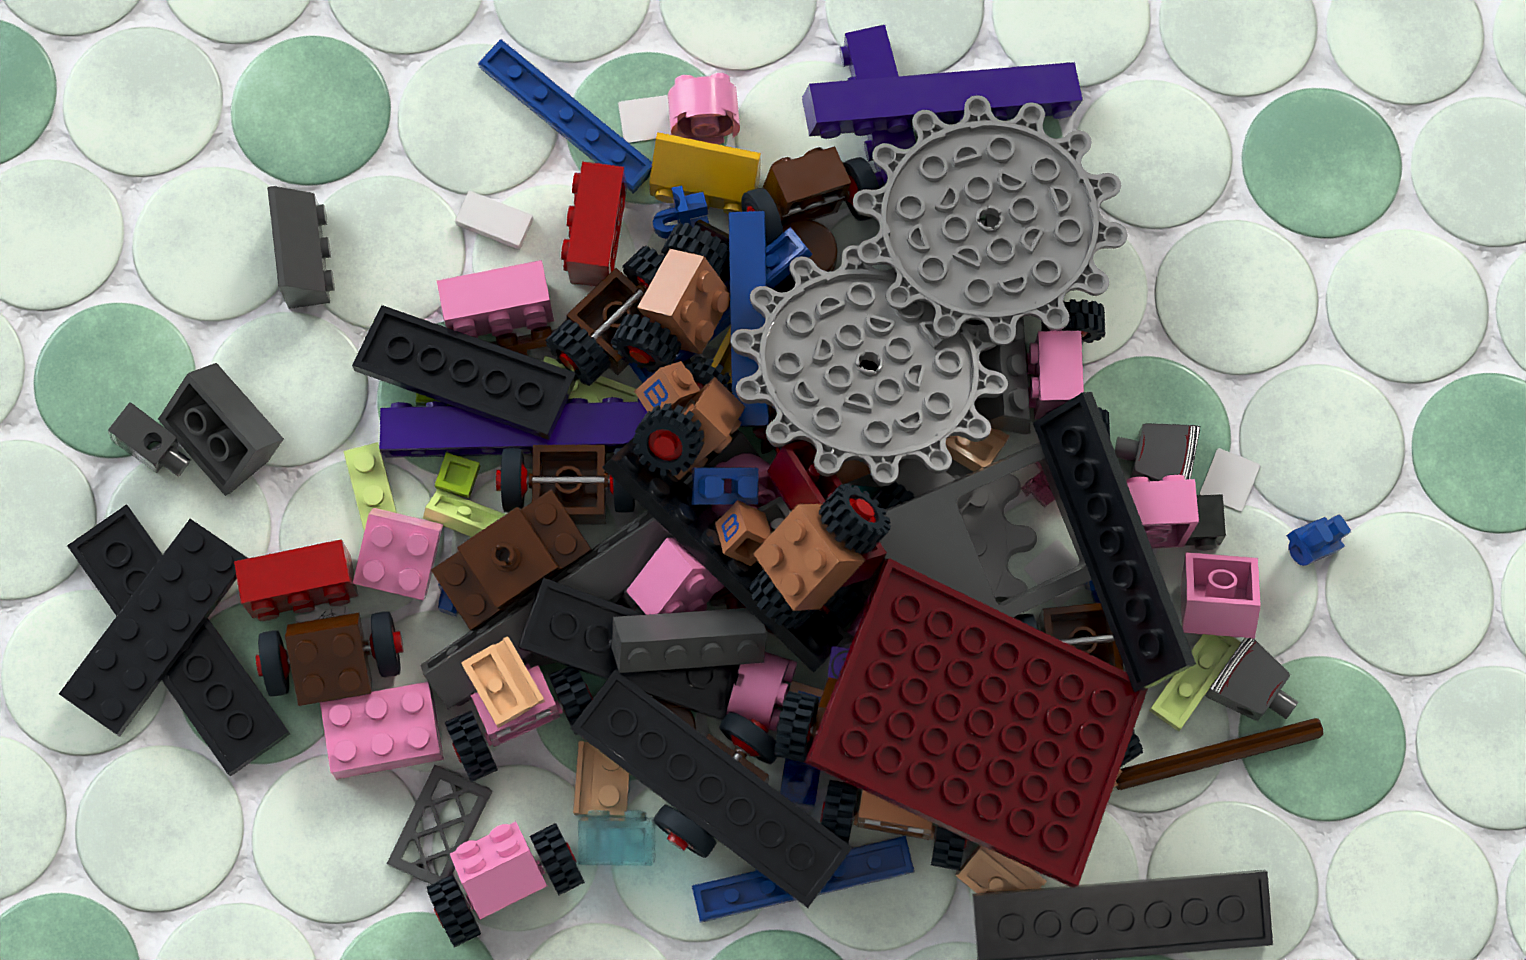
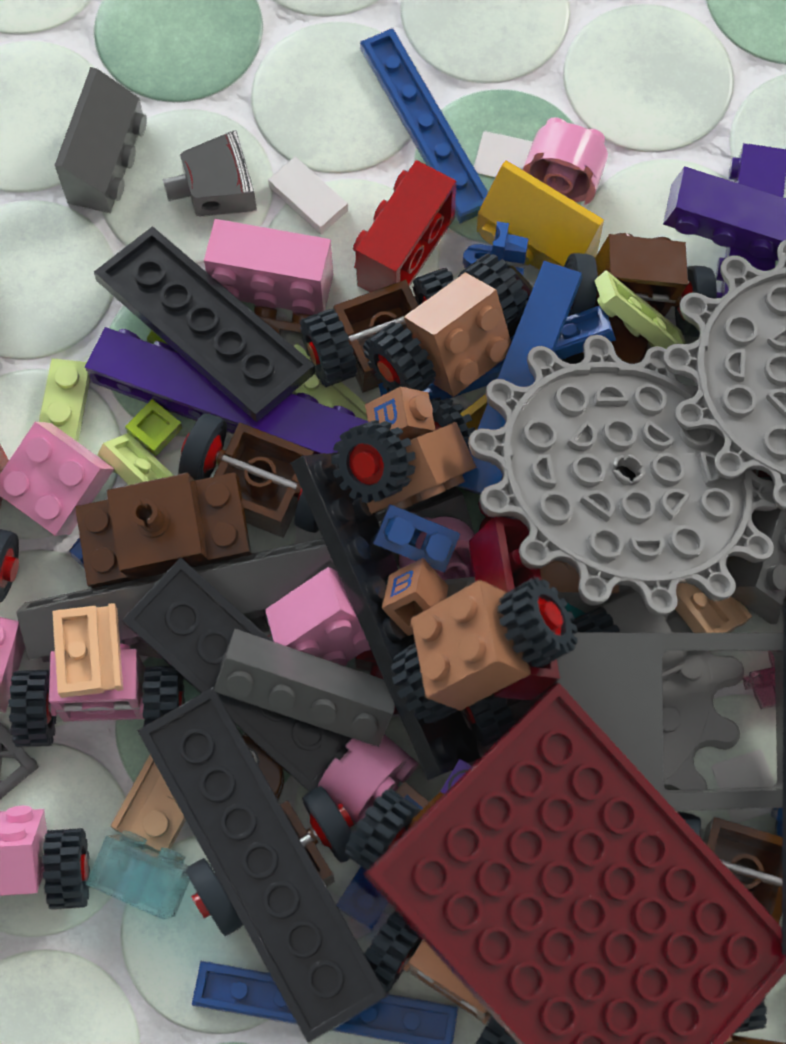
camera: 25 degrees right, 5 degrees down
none -> dark grey torso [163,130,257,216]
none -> yellowish green plate [594,270,686,349]

